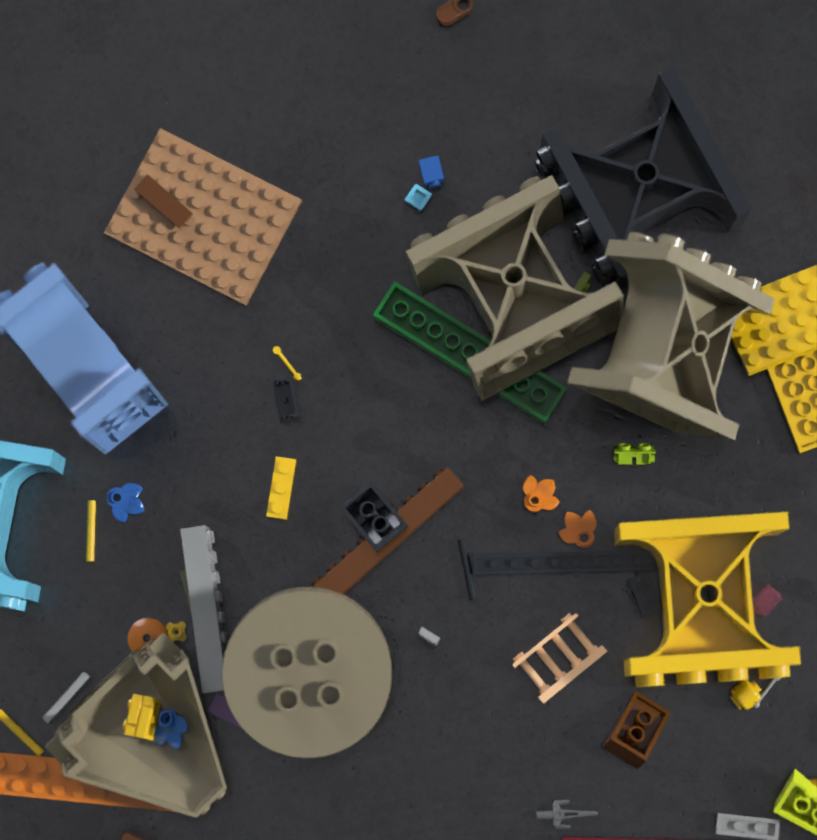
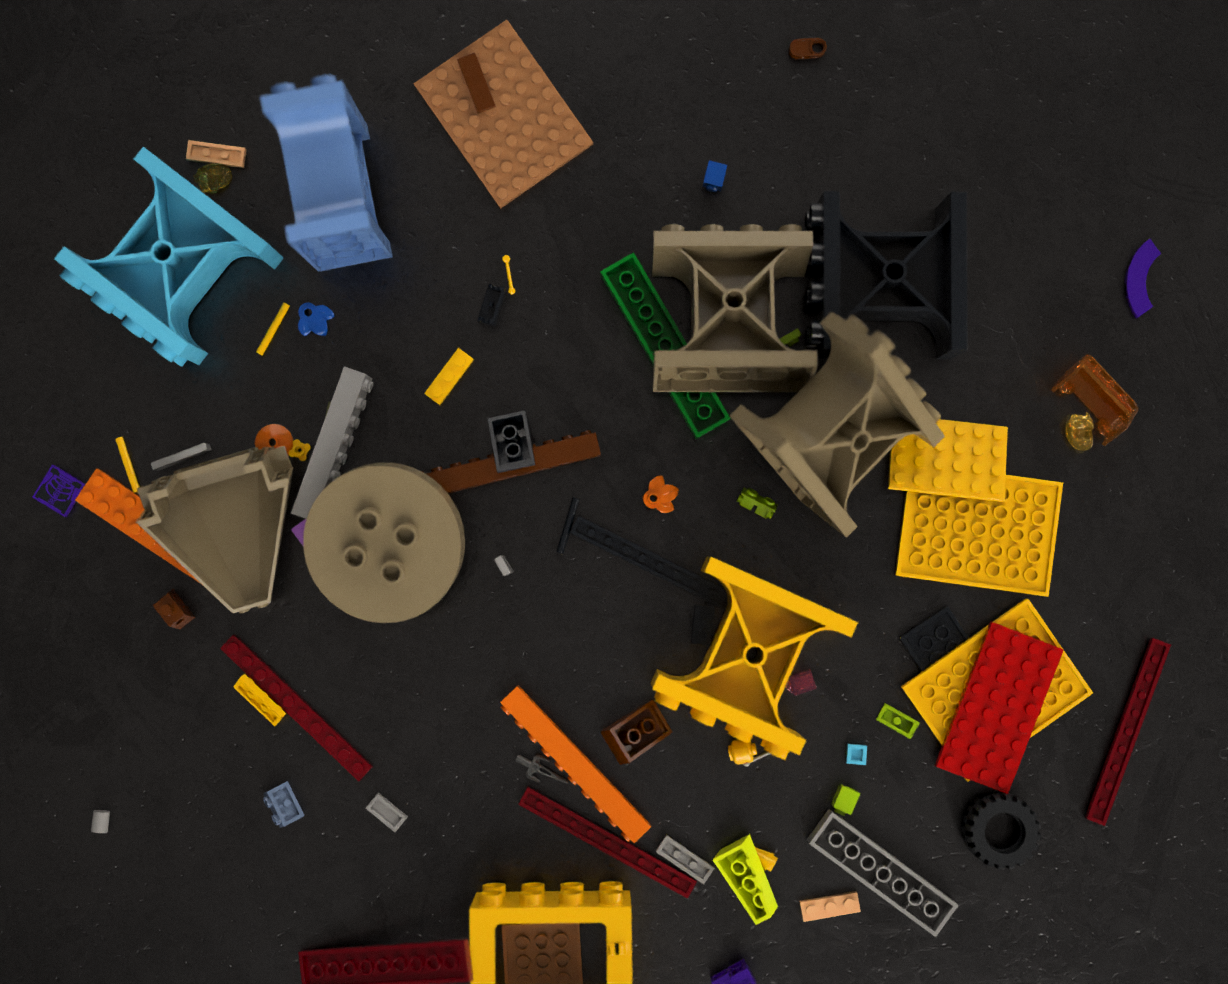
camera: 20 degrees right, 5 degrees up
yellow brick [123,694,161,741] -> none
blue plate [154,709,188,749] -> none
medium azure plate [405,183,432,212] -> none
light nougat fence [512,613,607,704] -> none
orange plate [558,510,597,548] -> none
none -> orange brick [500,685,651,843]

